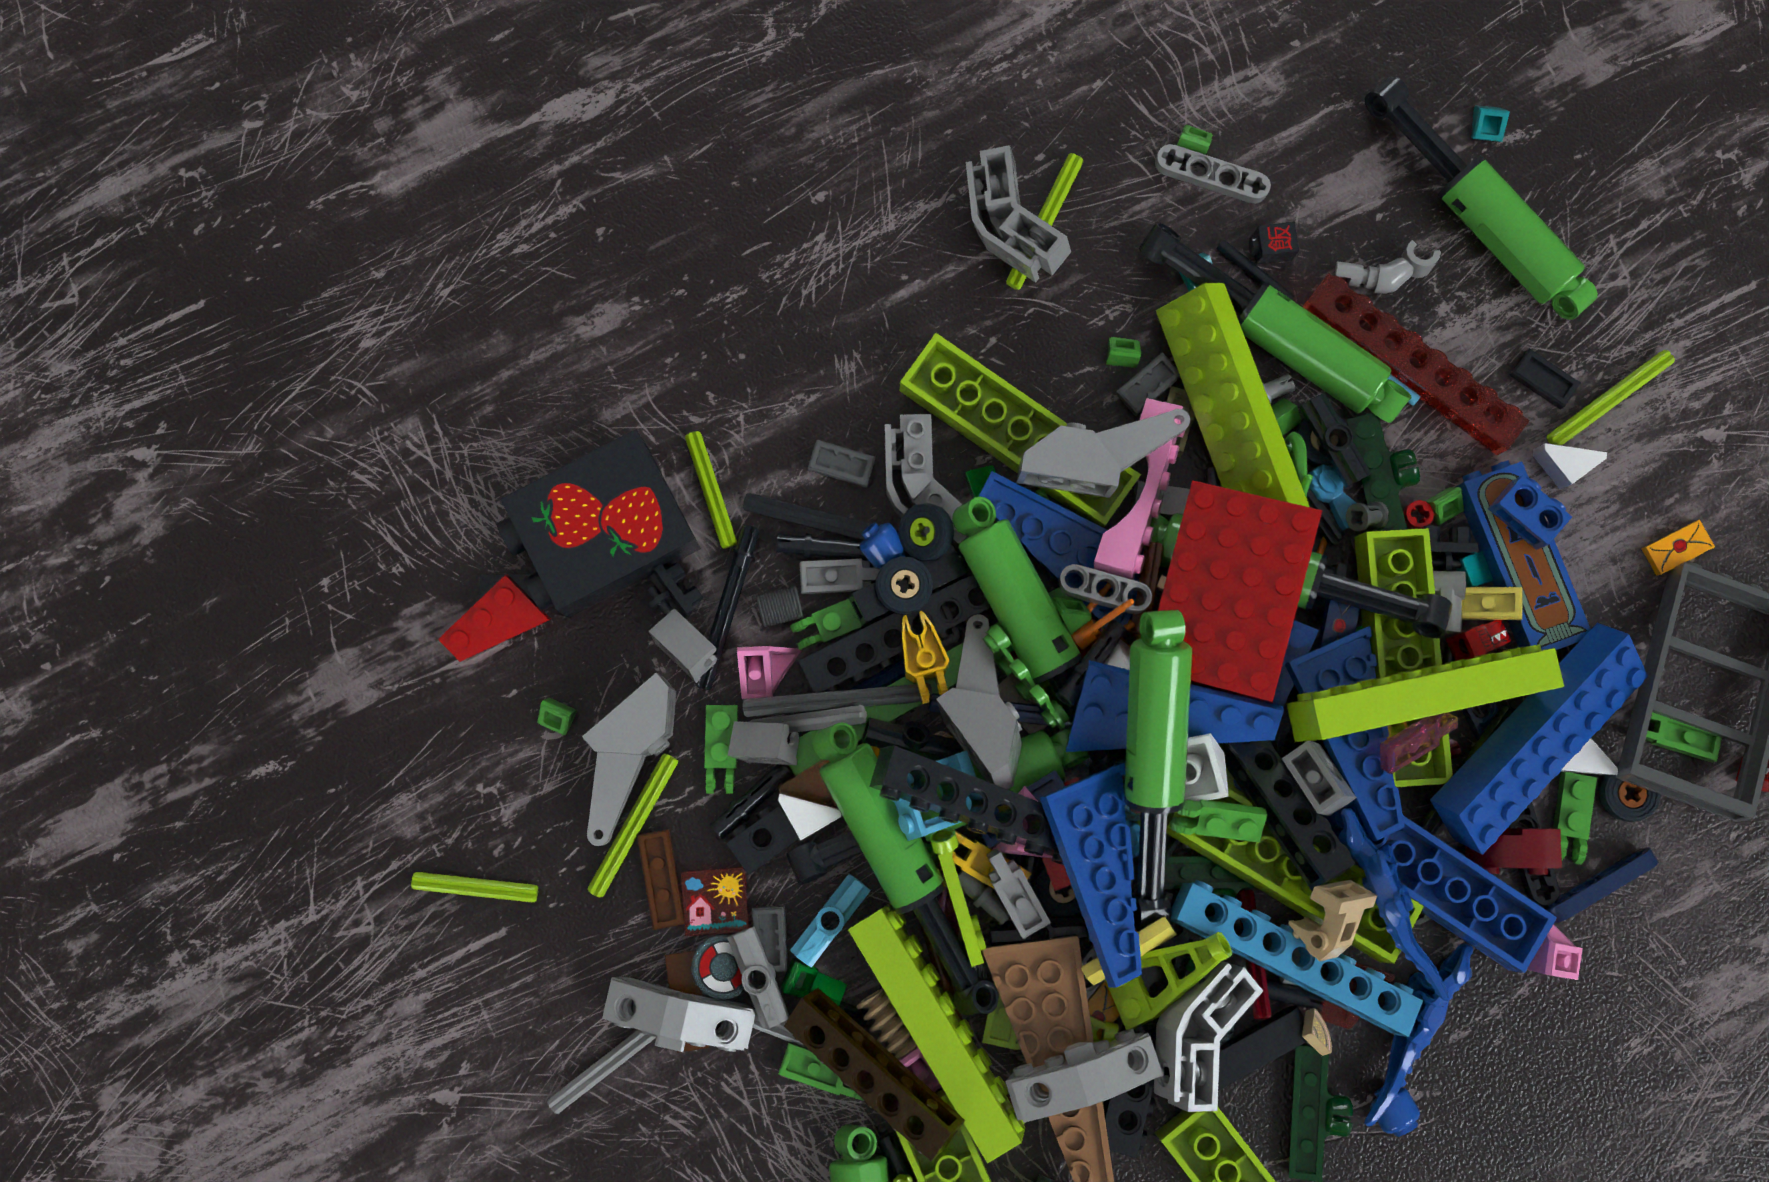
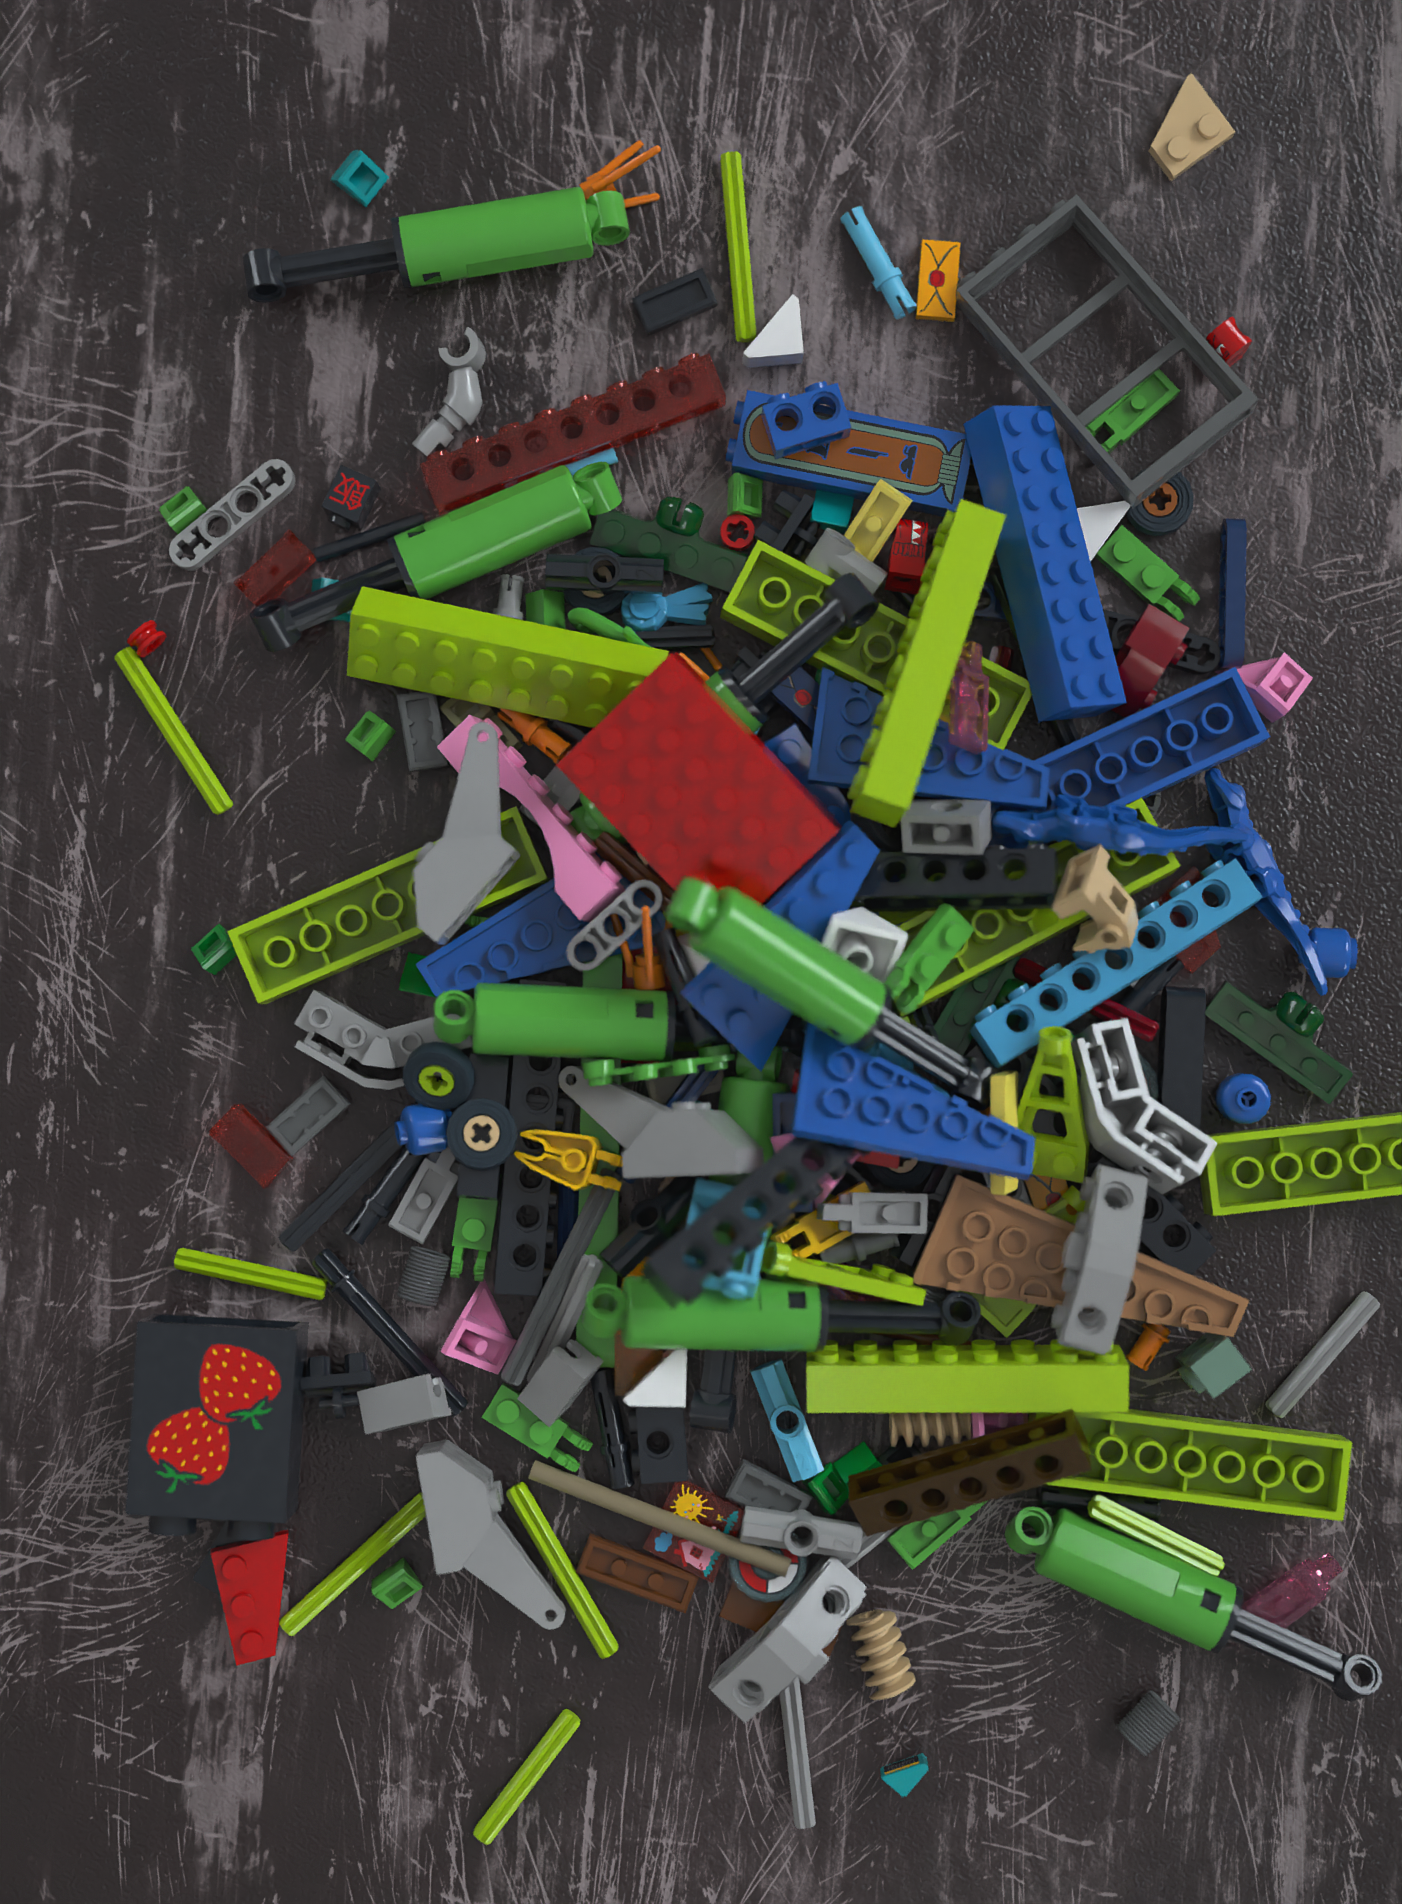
camera: 60 degrees left, 5 degrees up
light grey brick [966,145,1071,283] -> none
bright green slope [1052,597,1092,635] -> none
tan tile [1302,1008,1332,1056] -> none
dark grey bush [1346,501,1389,531] -> none
none -> red bush [127,620,167,658]
none -> green slope [191,924,237,975]
none -> clear red hinge [209,1104,295,1189]
none -> clear red hinge [233,529,316,607]
none -> lime axle [279,1492,426,1636]
none -> orange pin [497,708,572,764]
none -> dark tan piece [529,1460,792,1578]
none -> orange plant [579,140,661,208]
none -> medium azure pin [840,206,917,319]
none -> tan piece [846,1609,916,1700]
none -> teal slope [880,1753,929,1797]
none -> orange pin [1126,1323,1171,1371]
none -> blue head [1215,1073,1271,1124]

